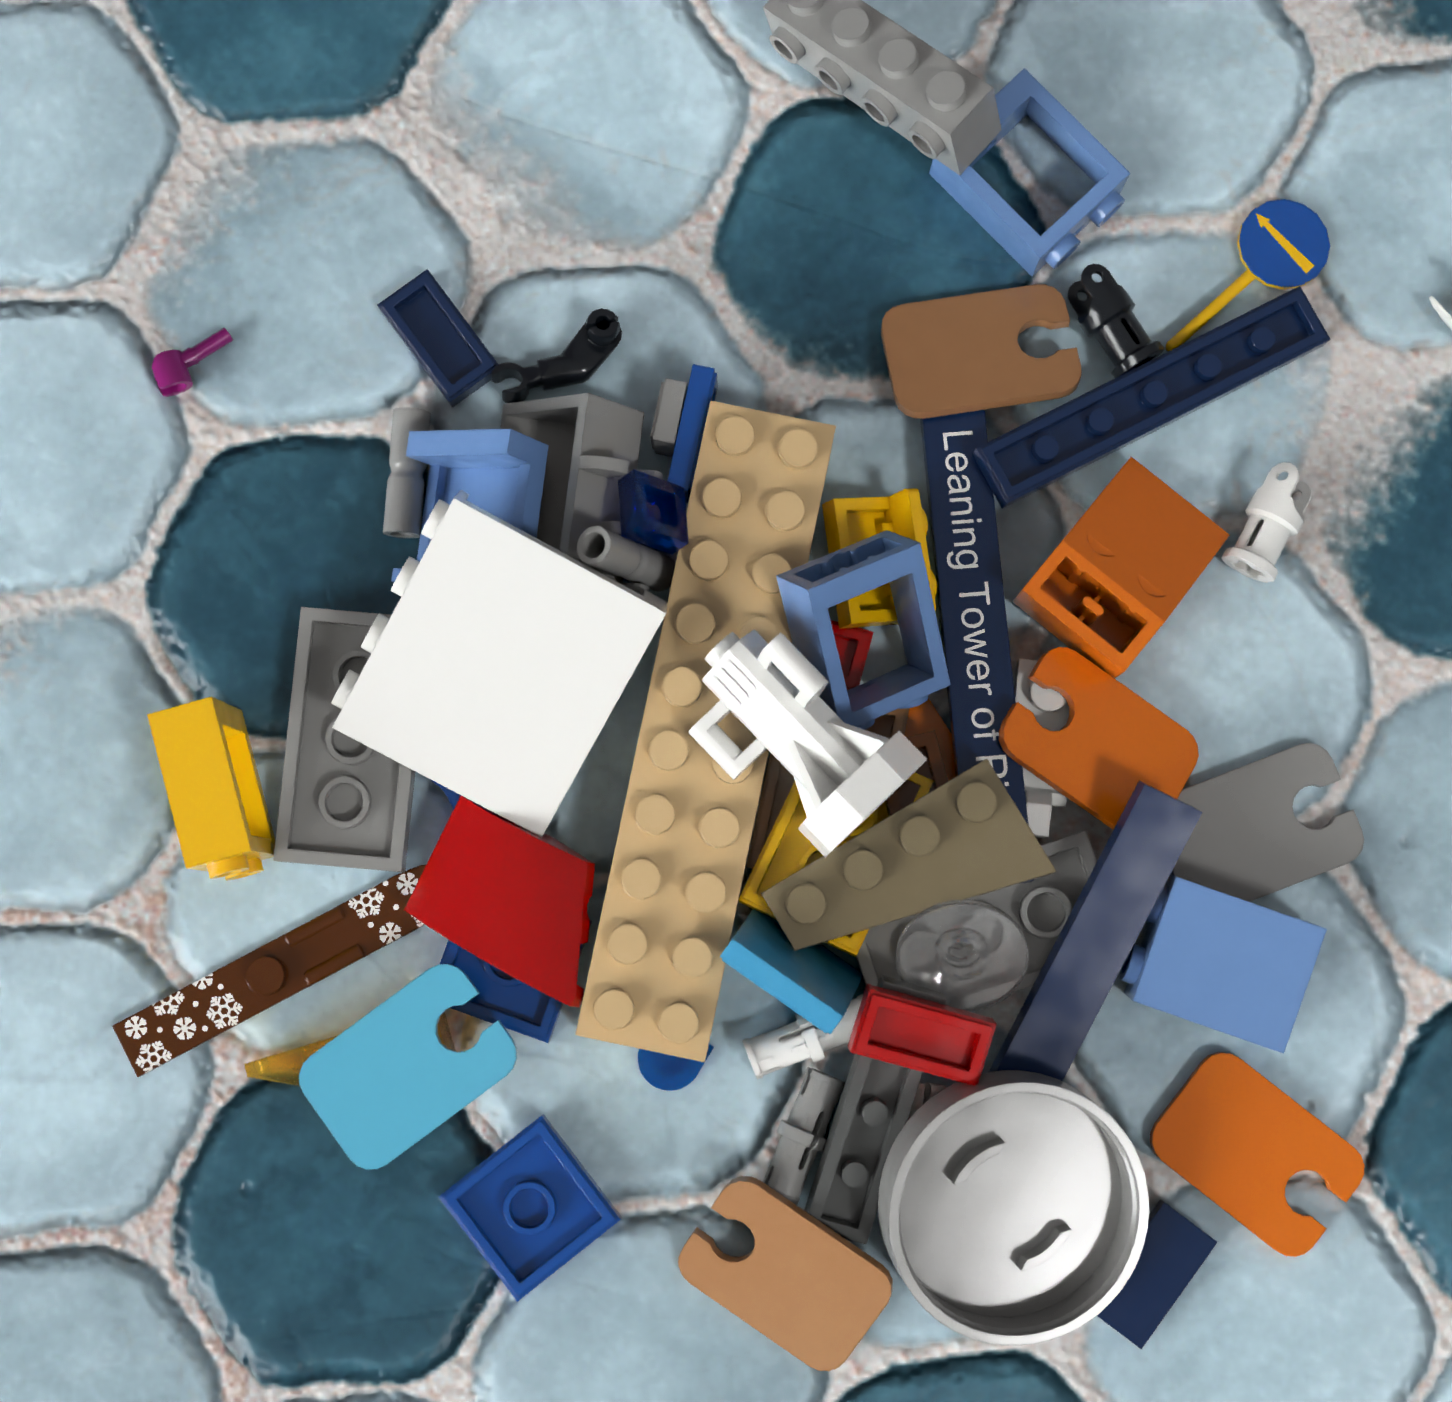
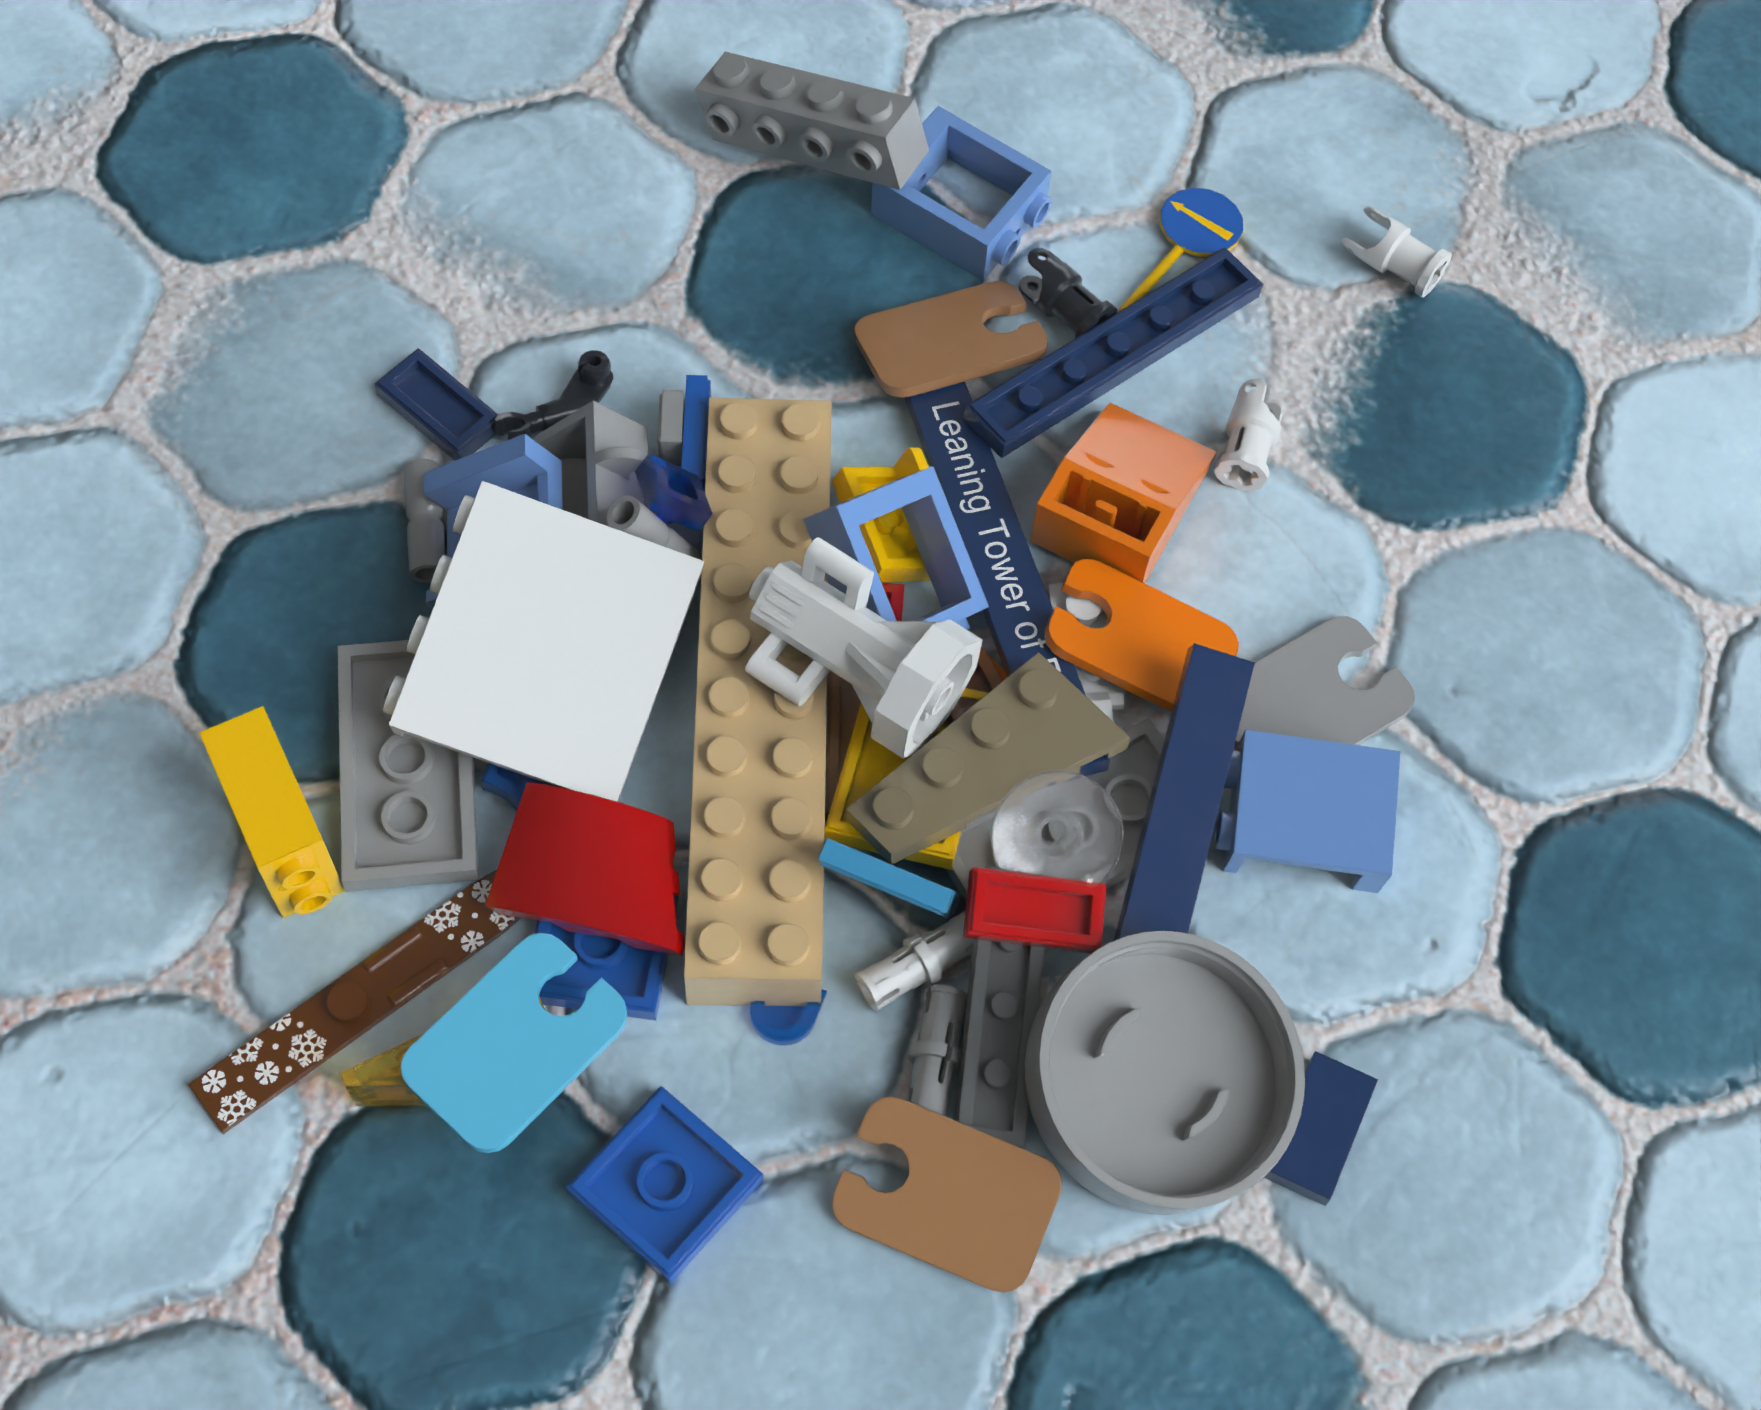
camera: 20 degrees left, 20 degrees down
magenta hand [152,327,233,397] -> none
orange piece [1150,1052,1364,1257] -> none

